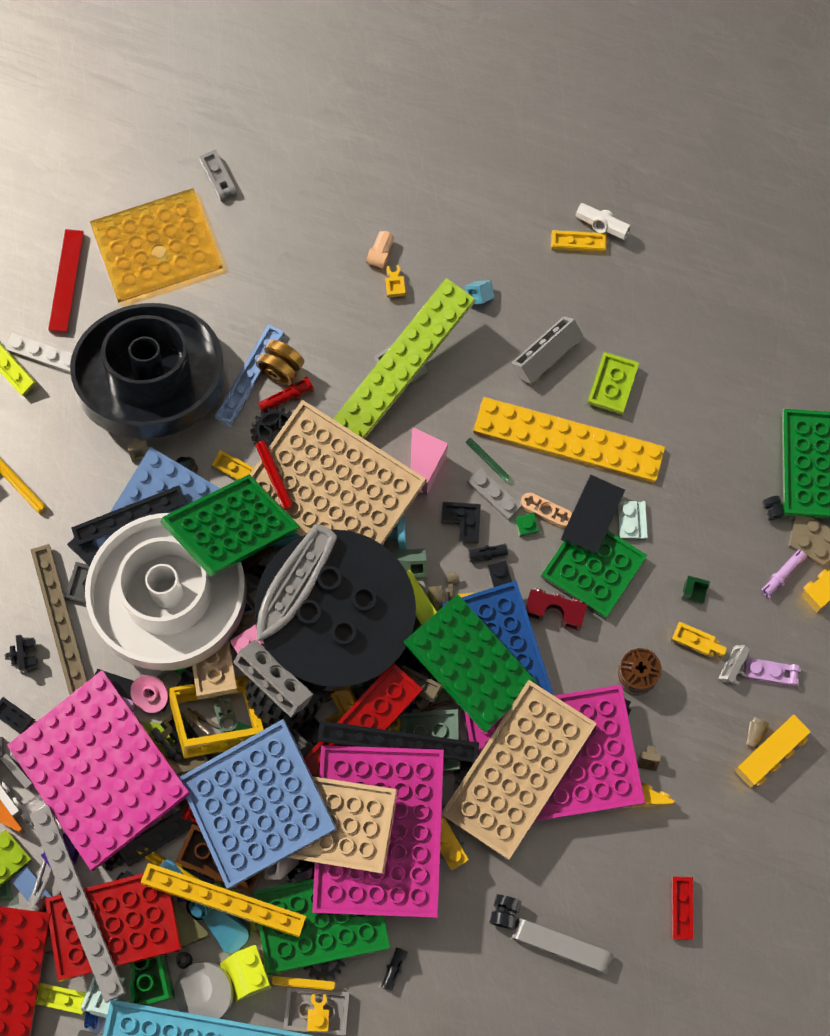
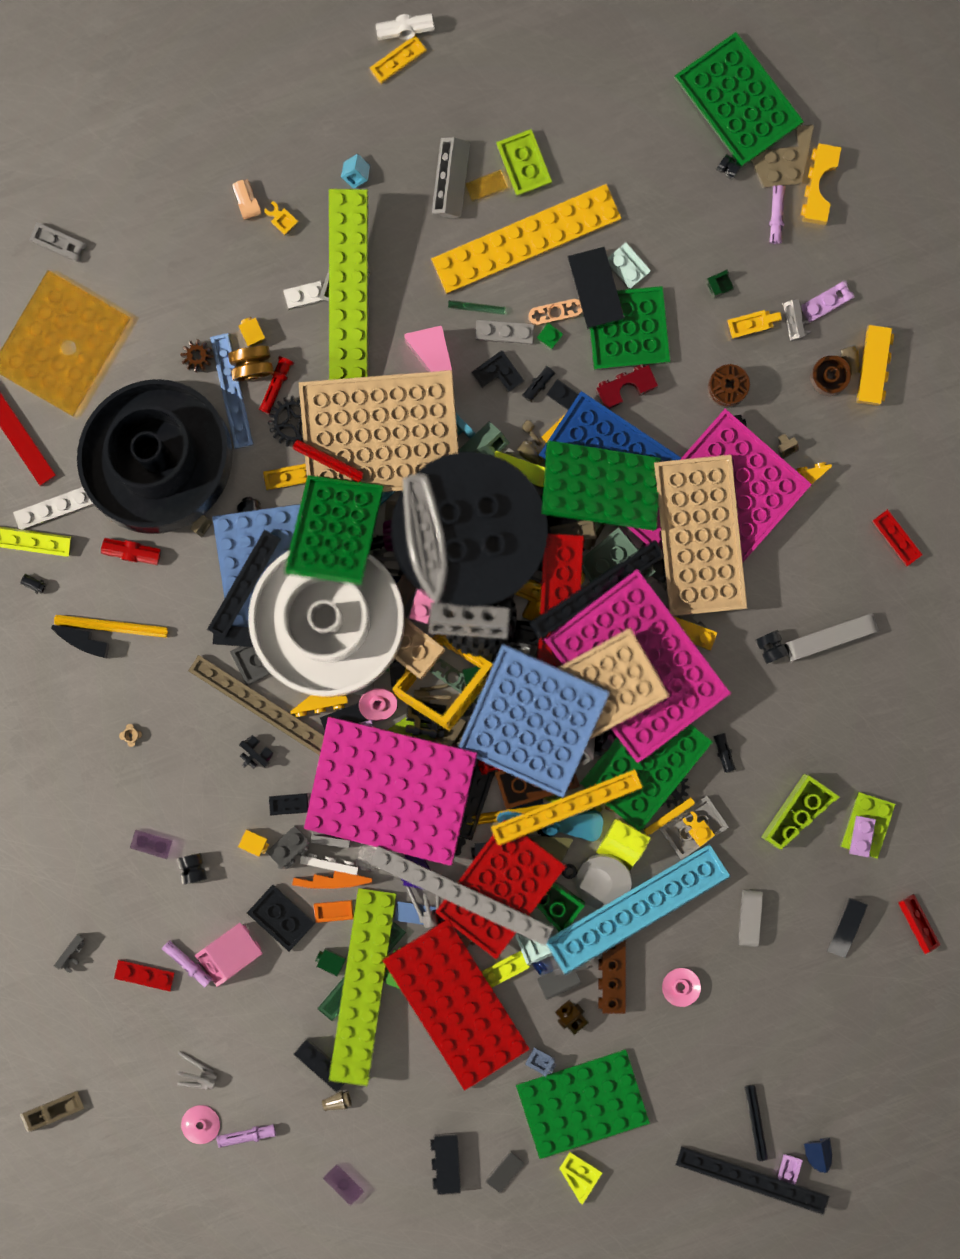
camera: 40 degrees left, 15 degrees up
none -> red piece [101,538,161,565]
none -> reddish brown gear [181,339,214,373]
none -> yellow brick [238,317,266,347]
none -> white plate [284,281,324,309]
none -> yellow slope [290,695,348,717]
none -> clear yellow tile [465,170,507,202]
none -> reddish brown brick [810,355,851,396]

